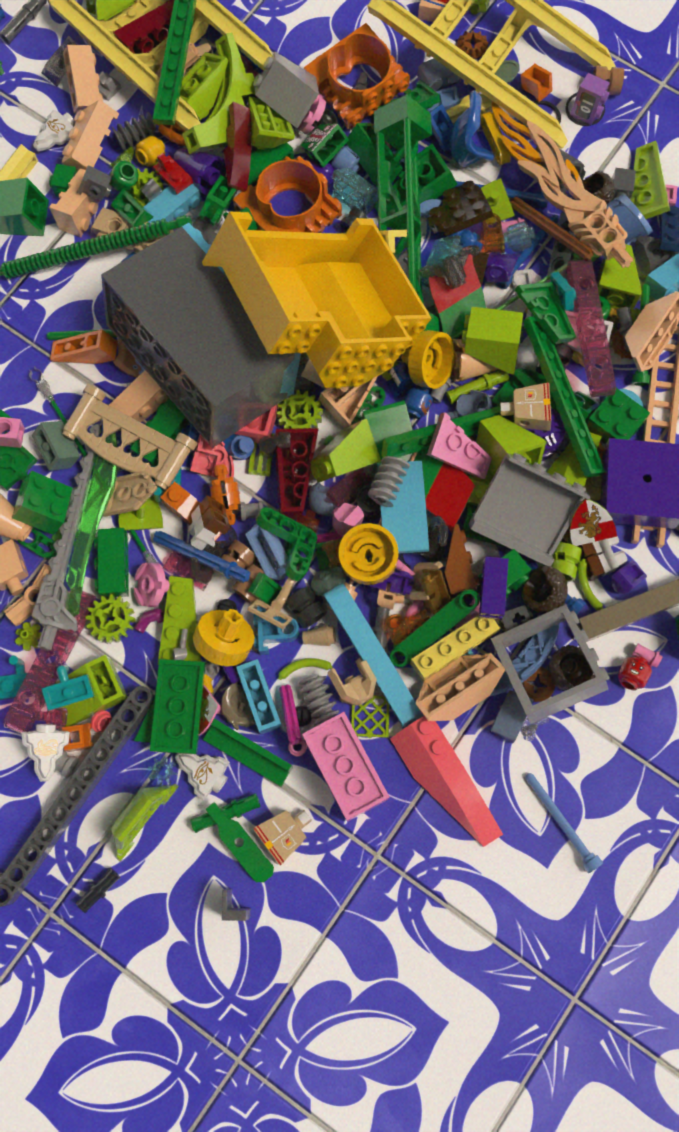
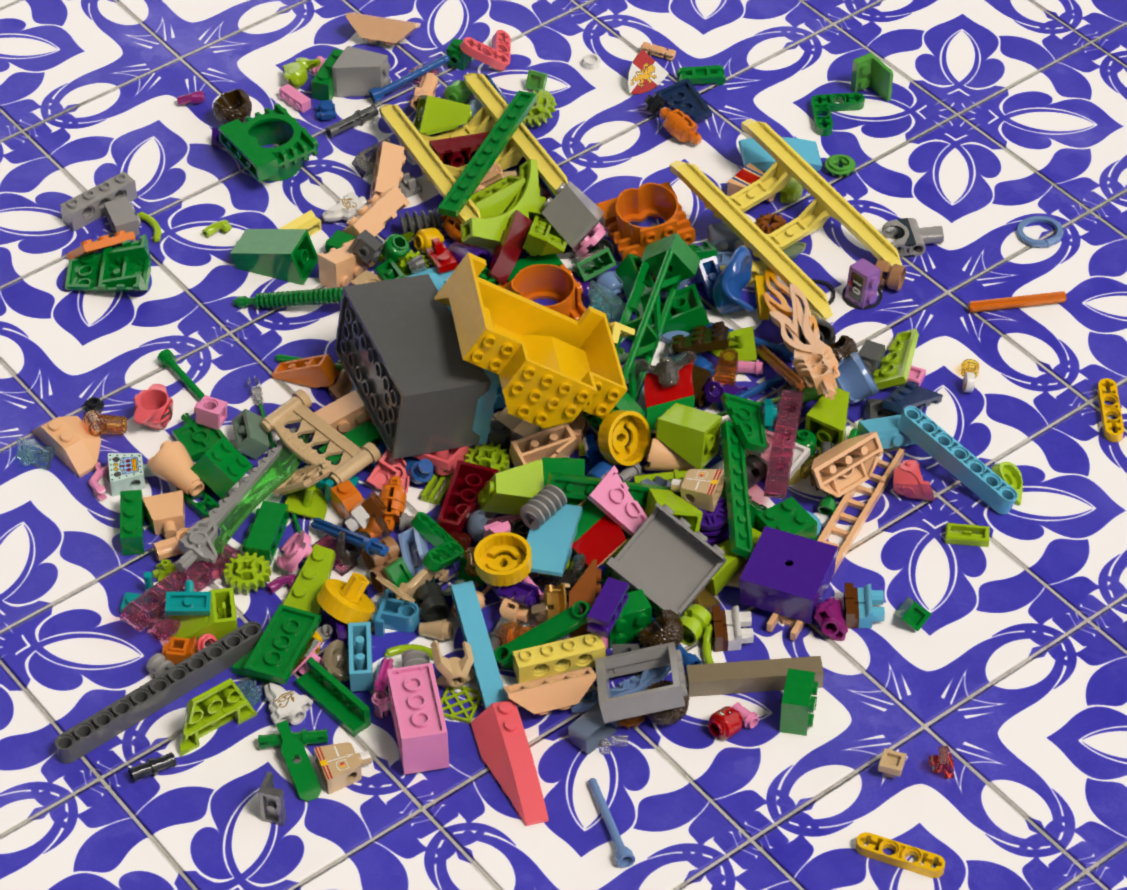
camera: 15 degrees right, 30 degrees down
white rock [21,724,70,782] -> none
light grey hand [173,629,188,660] -> none
clear smoke piece [259,432,290,459] -> none
clear light blue head [504,221,536,252] -> none
orange window [521,63,553,102] -> none
shield [570,498,617,546] -> none
dark purple tile [611,560,647,594] -> none
none -> light grey connector [882,218,944,258]

